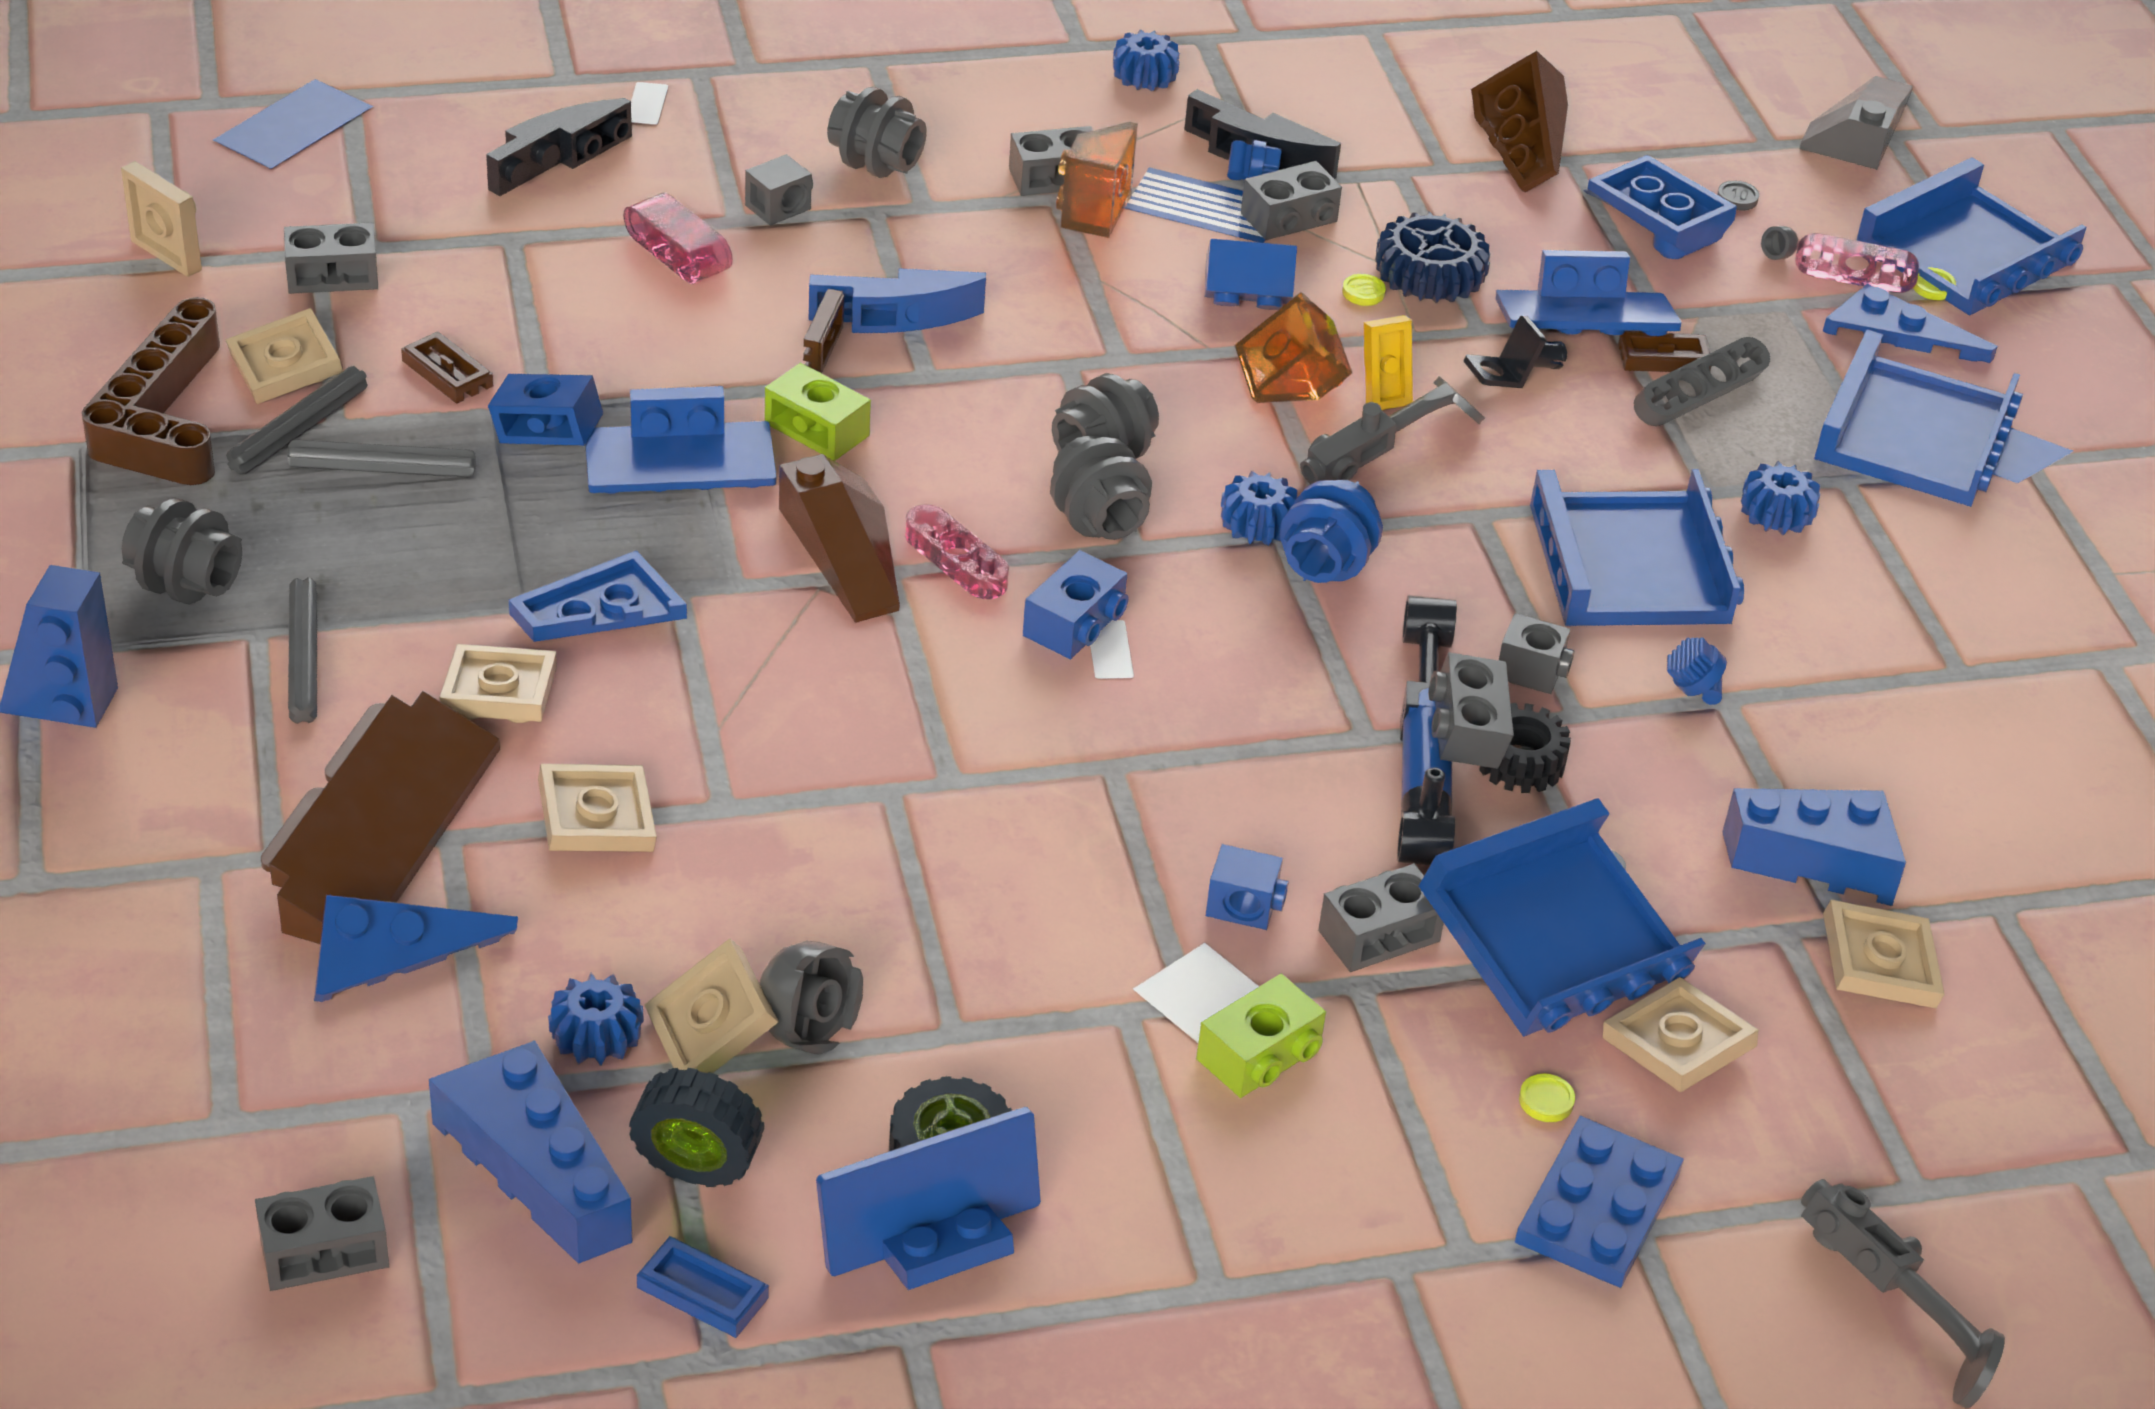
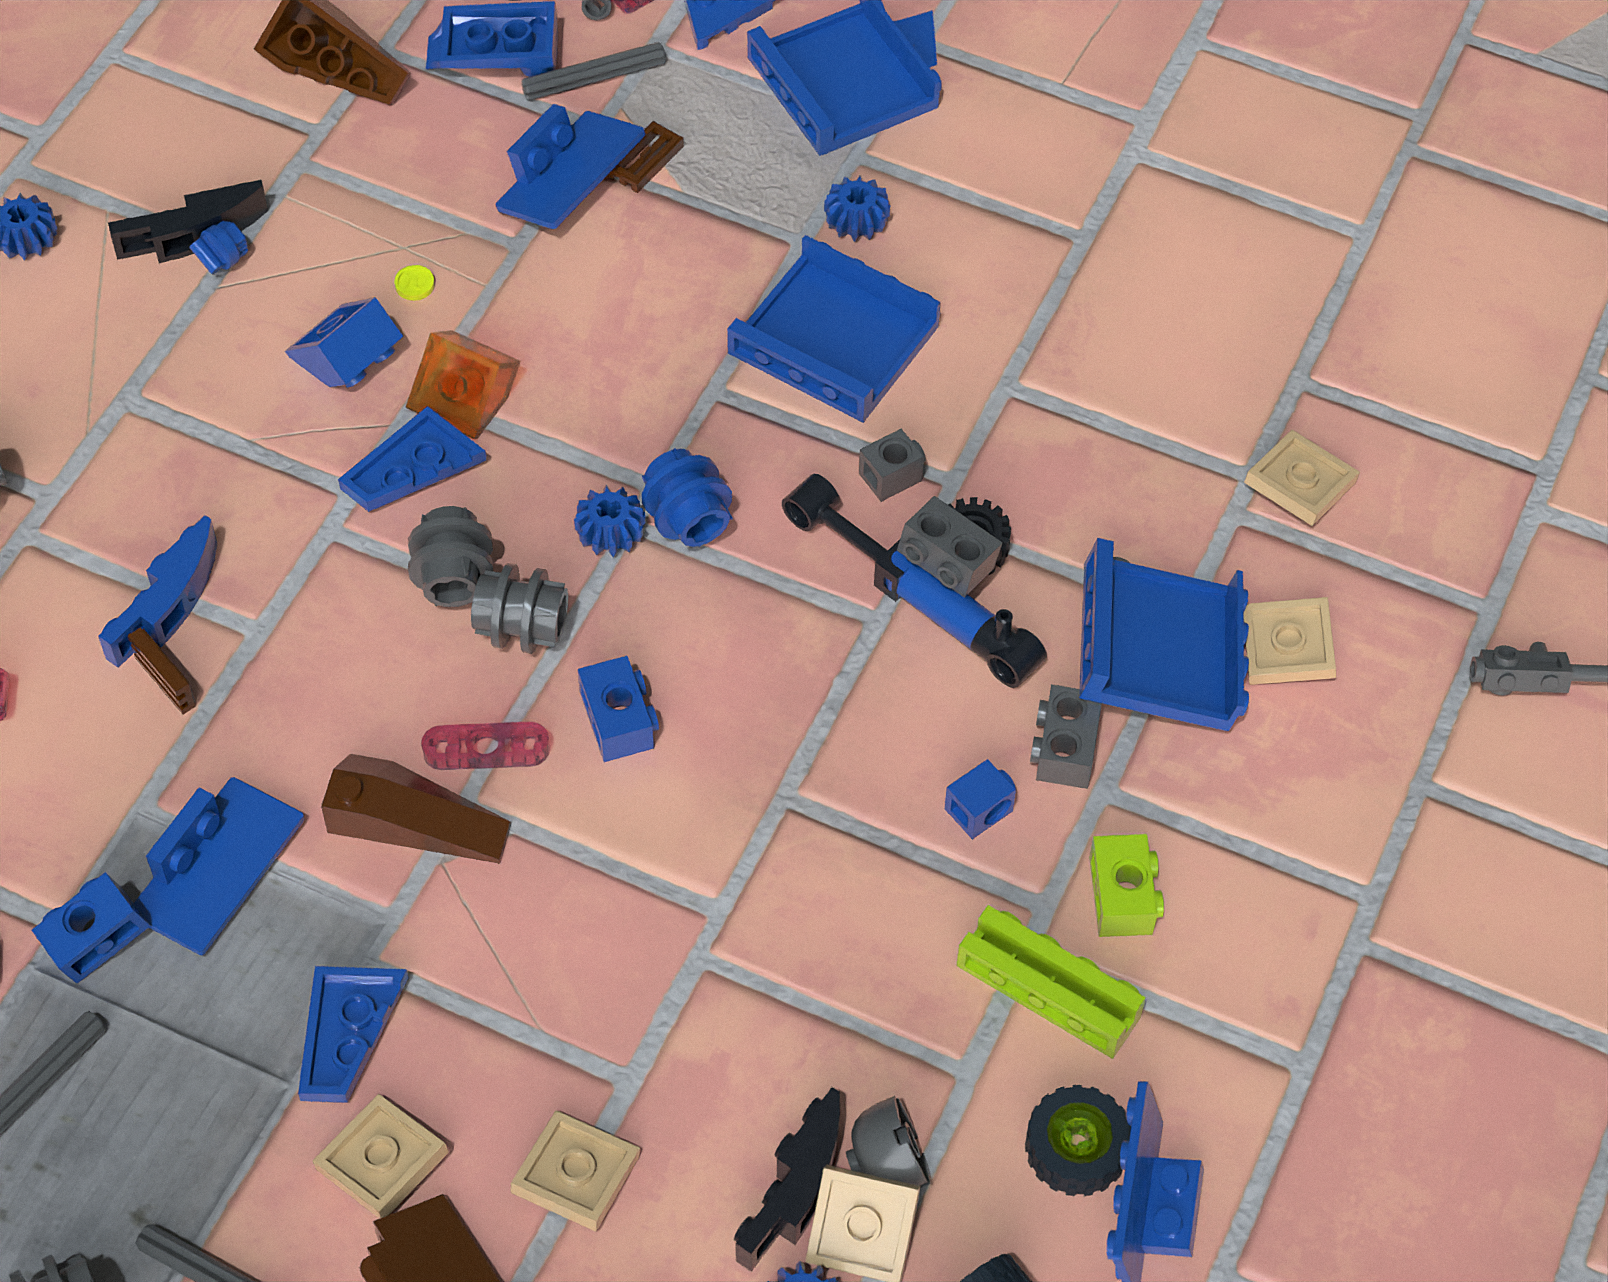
camera: 50 degrees left, 15 degrees up
lime brick [765,362,871,461] -> none
dark grey brick [1009,126,1104,196] -> none
clear orange slope [1056,122,1138,238] -> none
white sticker [1090,620,1134,679] -> none
sticker [1125,167,1265,243] -> none
white sticker [1133,943,1259,1043] -> none
dark grey brick [1241,161,1342,240] -> none
dark grey piece [1300,376,1485,484] -> none
yellow plate [1363,315,1413,410] -> none
dark blue gear [1375,211,1490,303] -> none
black bracket [1463,316,1567,388] -> none
blue plate [1514,1116,1684,1288] -> none
neon yellow piece [1519,1073,1575,1122] -> none
dark grey beam [1633,337,1770,426] -> none
blue piece [1667,637,1727,705] -> none
blue wedge [1722,788,1906,906] -> none
none -> blue wing [338,406,487,512]
none -> dark grey axle [521,42,666,100]
none -> black slope [734,1087,840,1272]
none -> lime brick [956,905,1146,1059]

